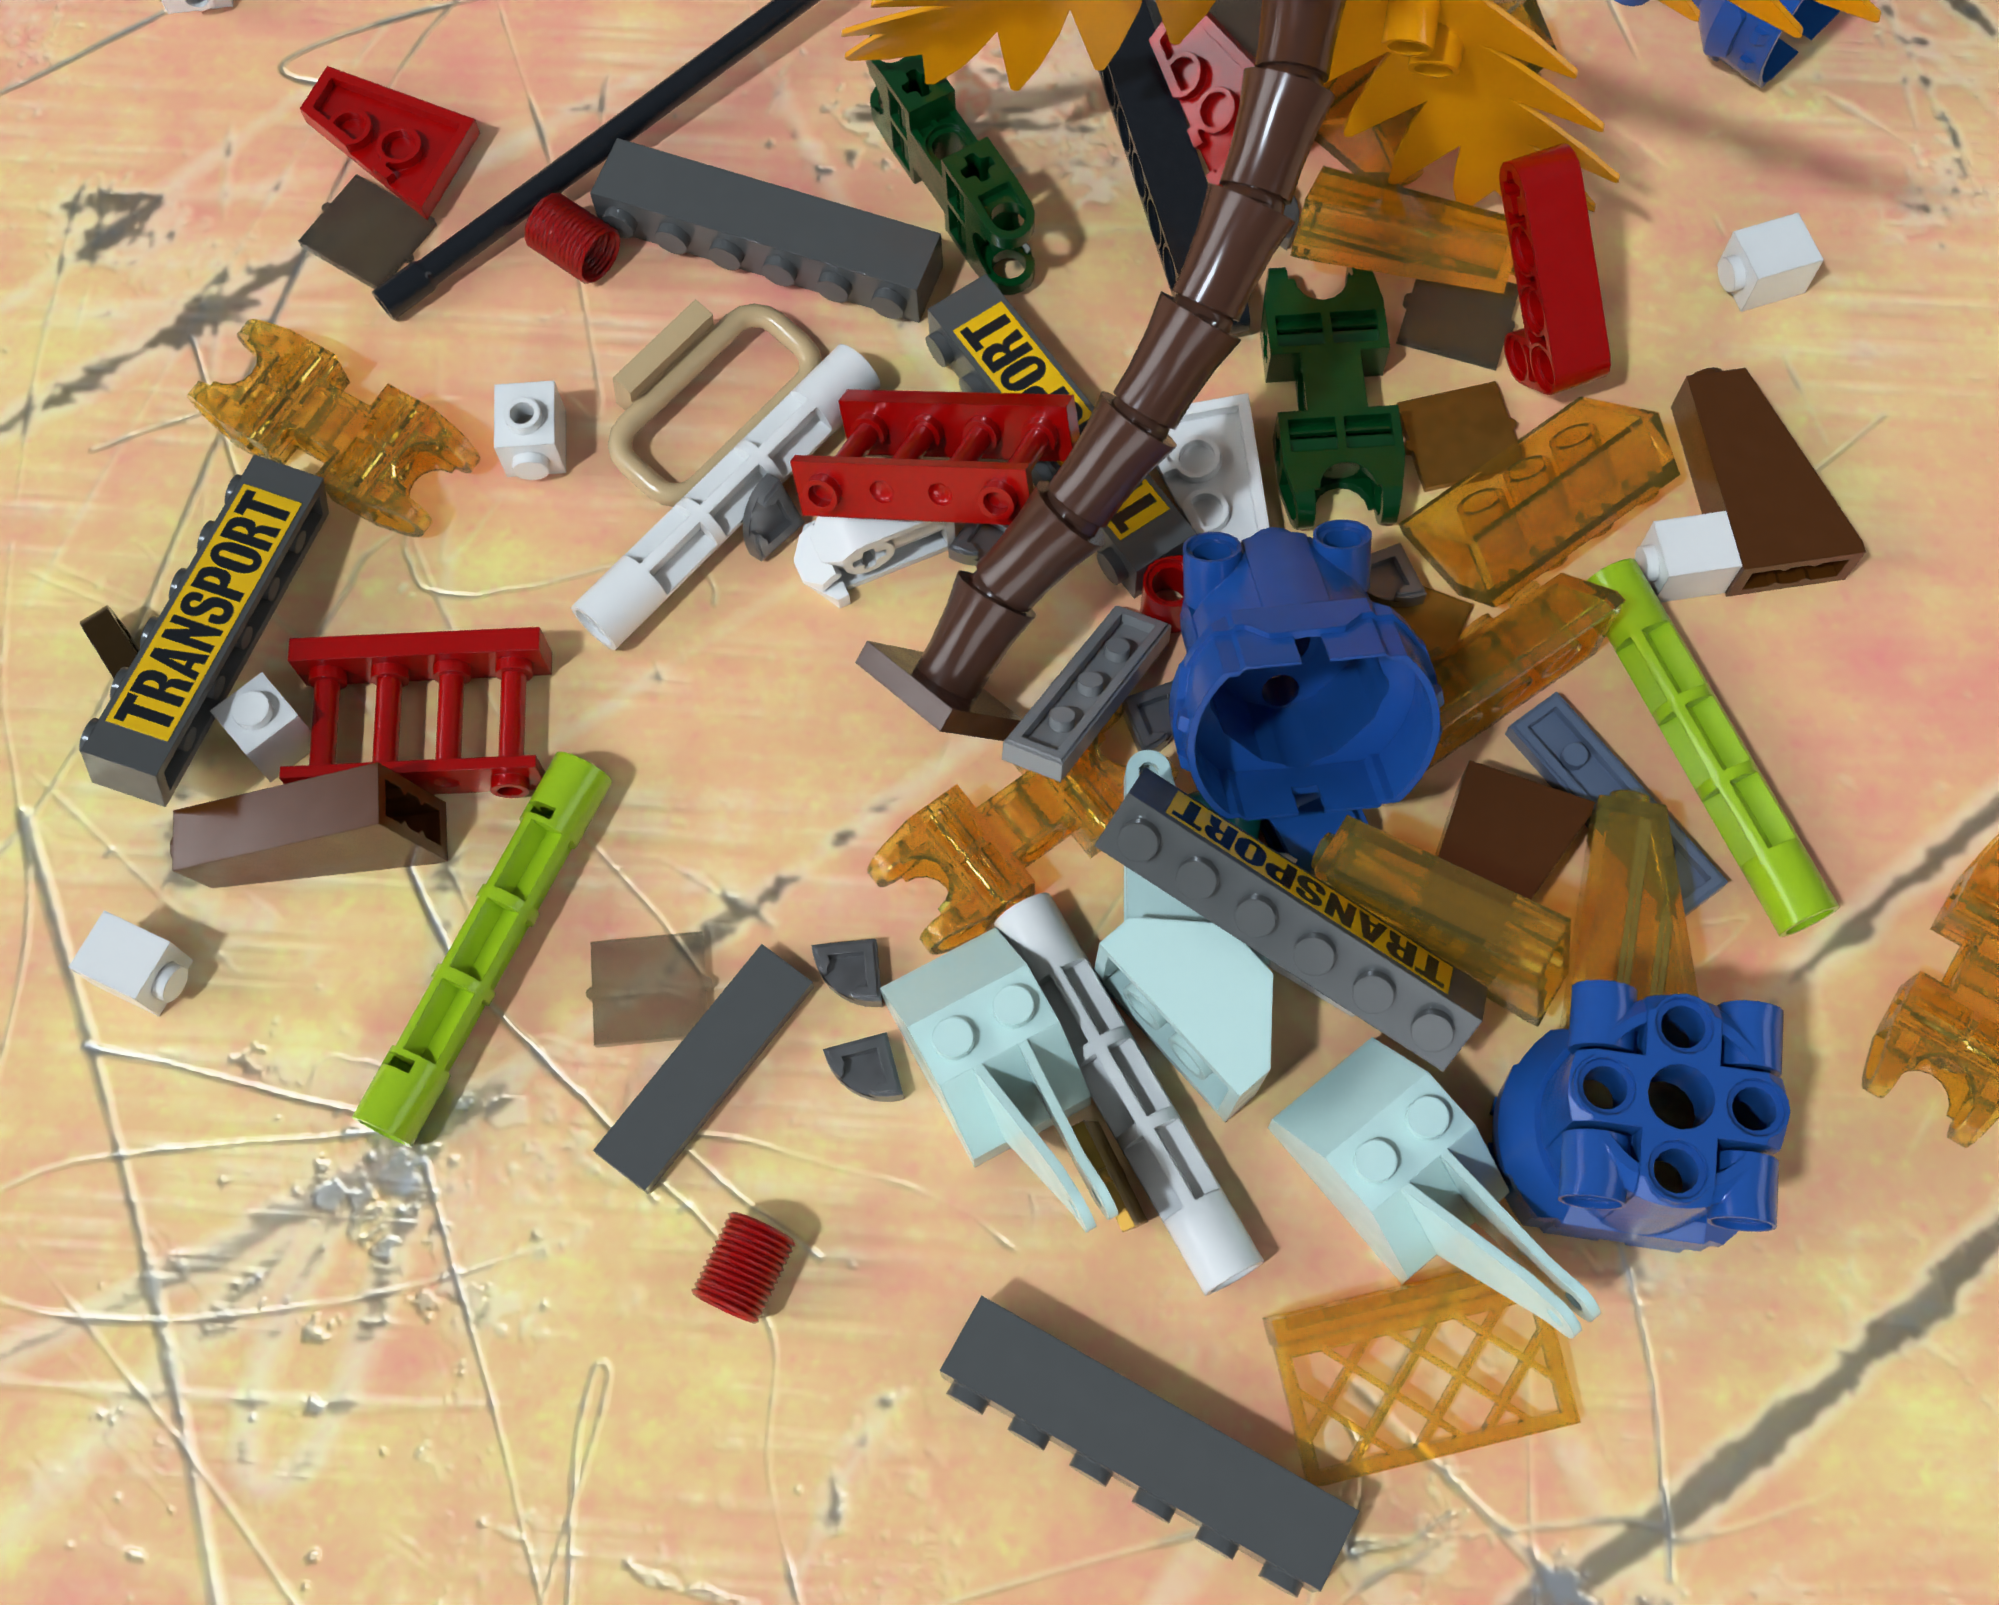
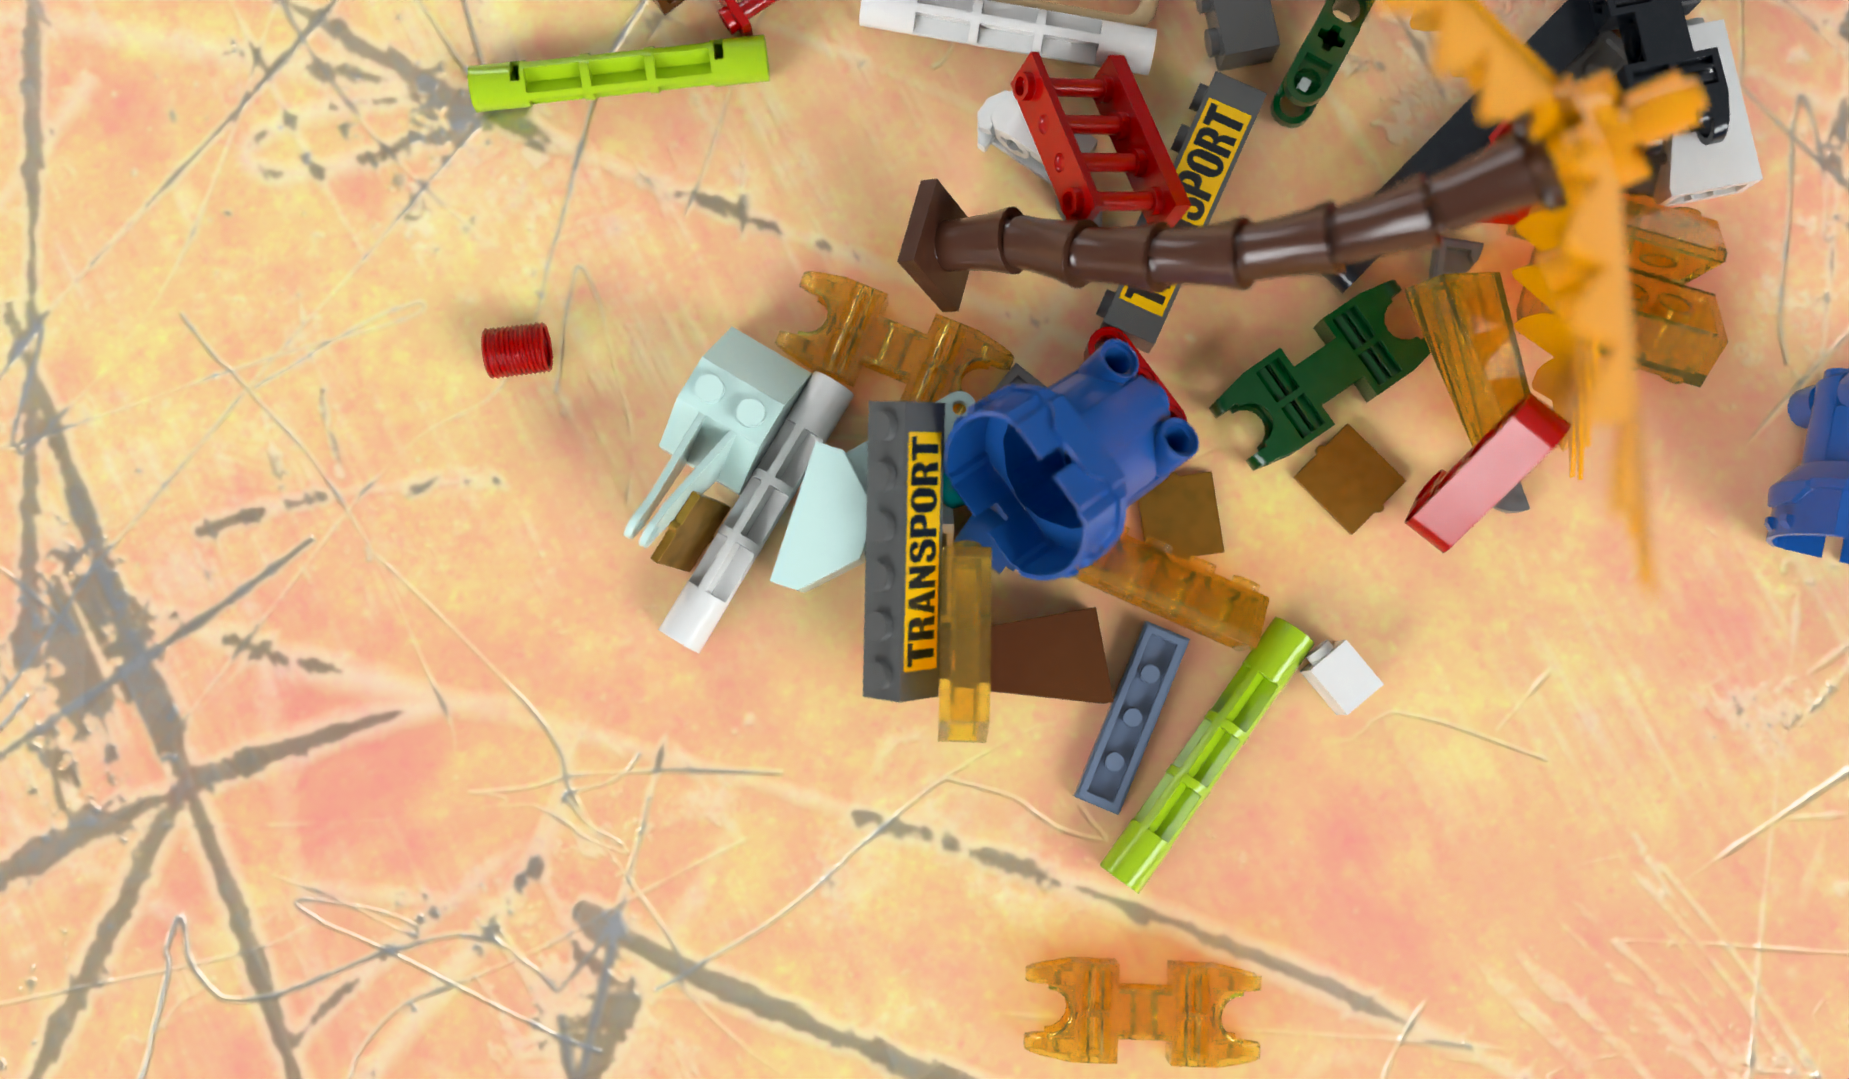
camera: 55 degrees right, 15 degrees up
clear smoke piece [586,931,714,1048] -> none
dark grey tile [593,944,814,1195] -> none
flat silver tile [743,473,805,561] -> none
flat silver tile [811,939,883,1007] -> none
flat silver tile [823,1032,904,1102] -> none
dark grey brick [940,1295,1360,1598] -> none
light grey tile [1002,605,1172,782] -> none
white wing [1156,393,1269,543] -> none
clear yellow fence [1262,1258,1581,1487] -> none
light aqua slope [1268,1037,1601,1339] -> none
flat silver tile [1367,543,1427,607] -> none
clear smoke piece [1396,259,1518,371] -> none
clear yellow slope [1399,397,1680,608] -> none
blue piece [1487,980,1790,1253] -> none
clear yellow slope [1559,790,1699,1029] -> none
reddish brown slope [1671,367,1866,597] -> none
white brick [1717,212,1824,312] -> none

